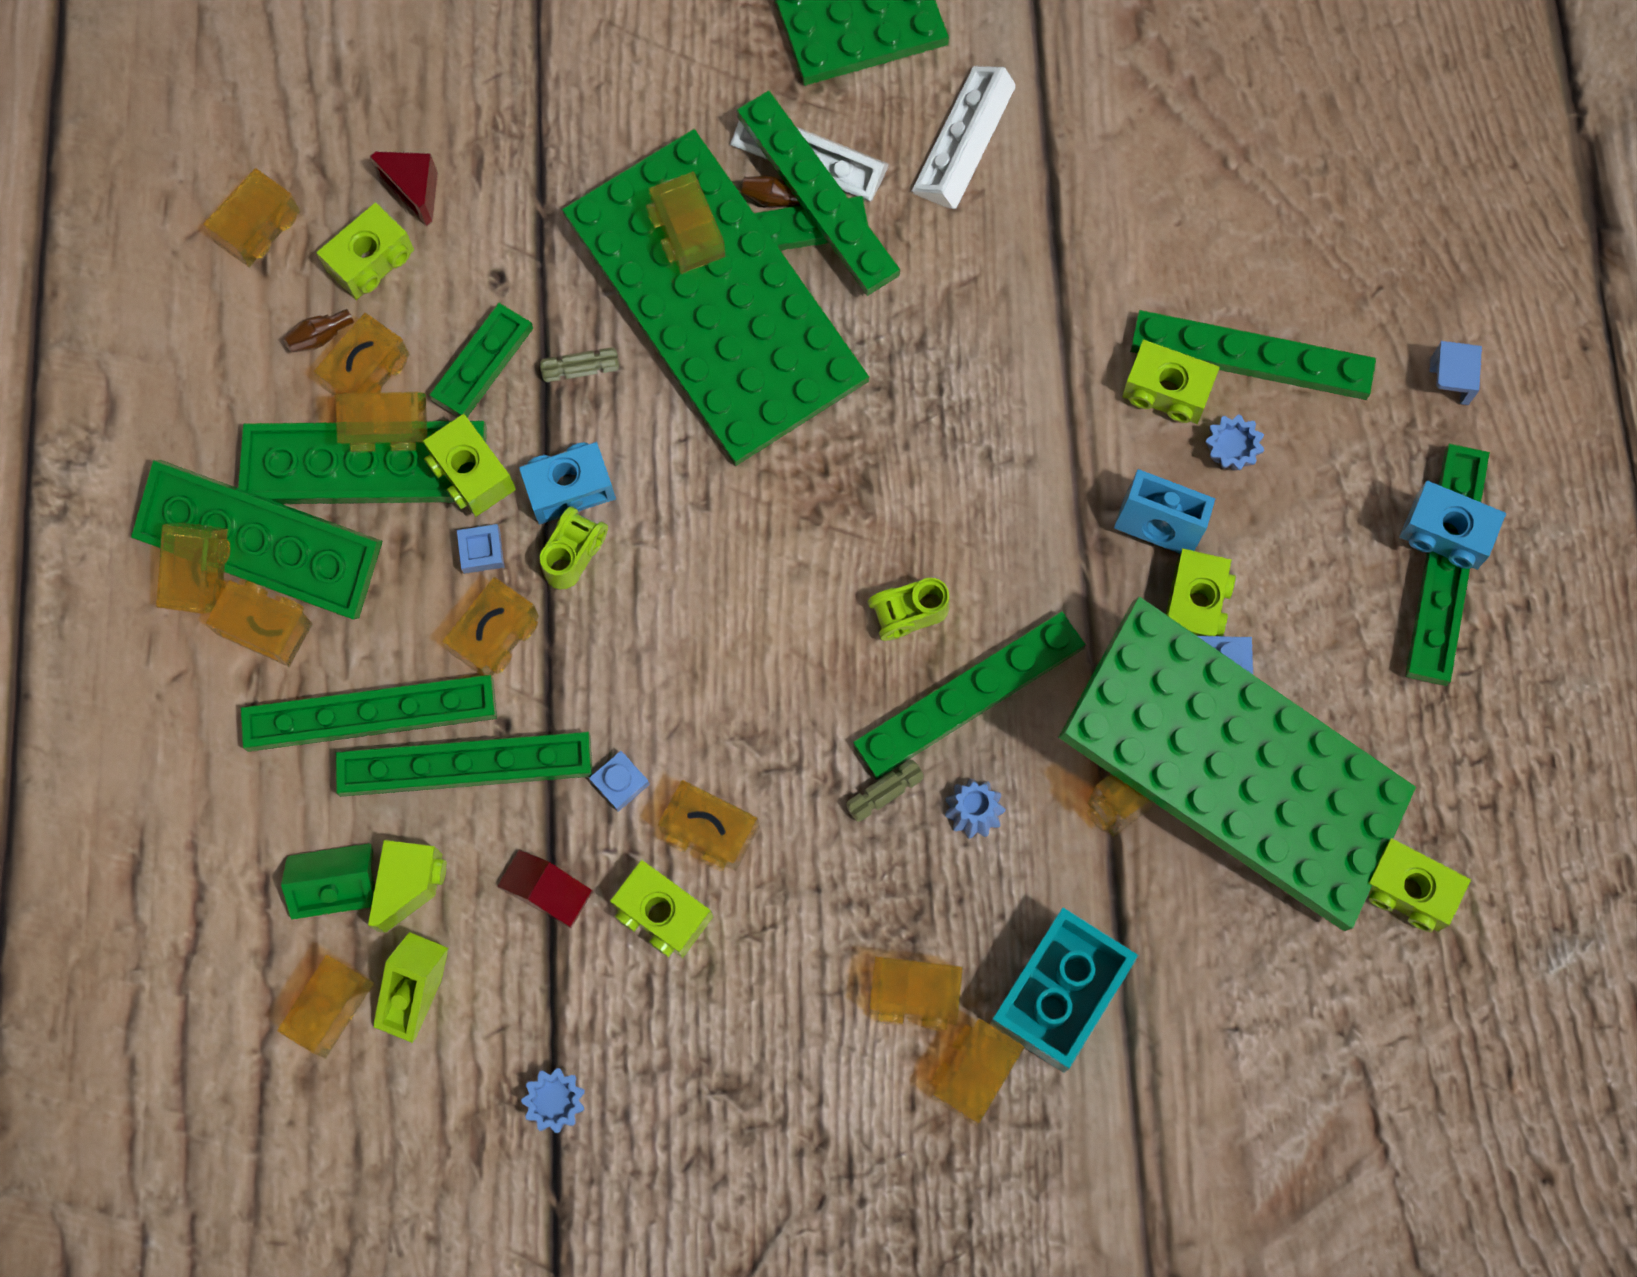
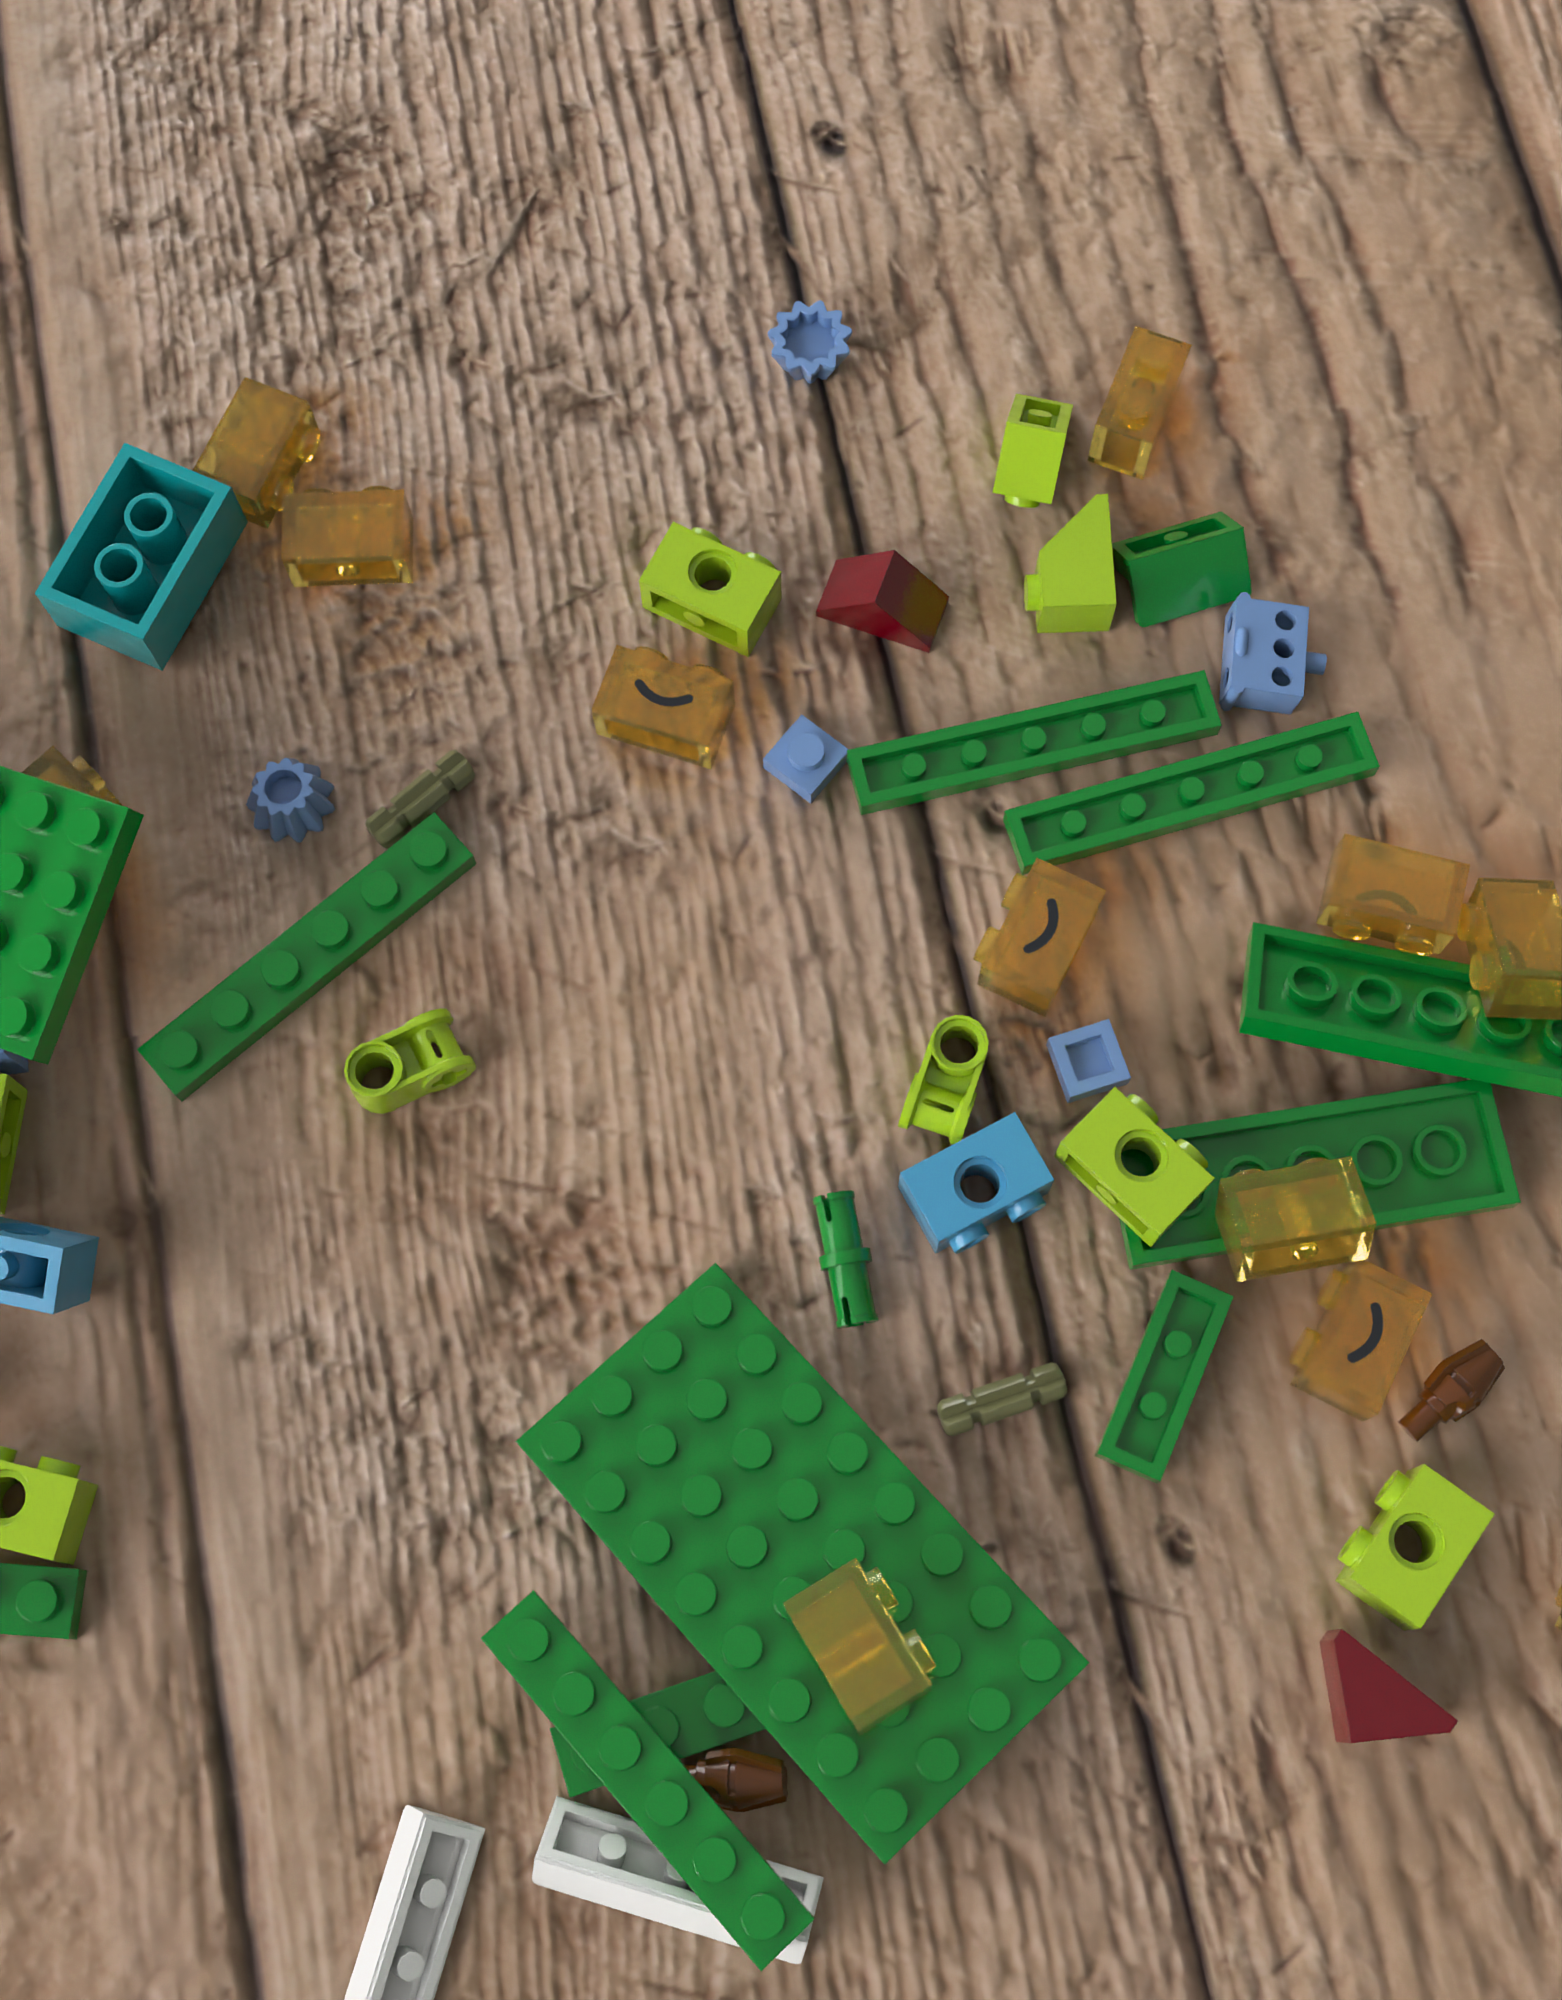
camera: 170 degrees right, 0 degrees up
none -> green pin [813,1190,879,1329]
none -> medium blue piece [1219,592,1327,715]

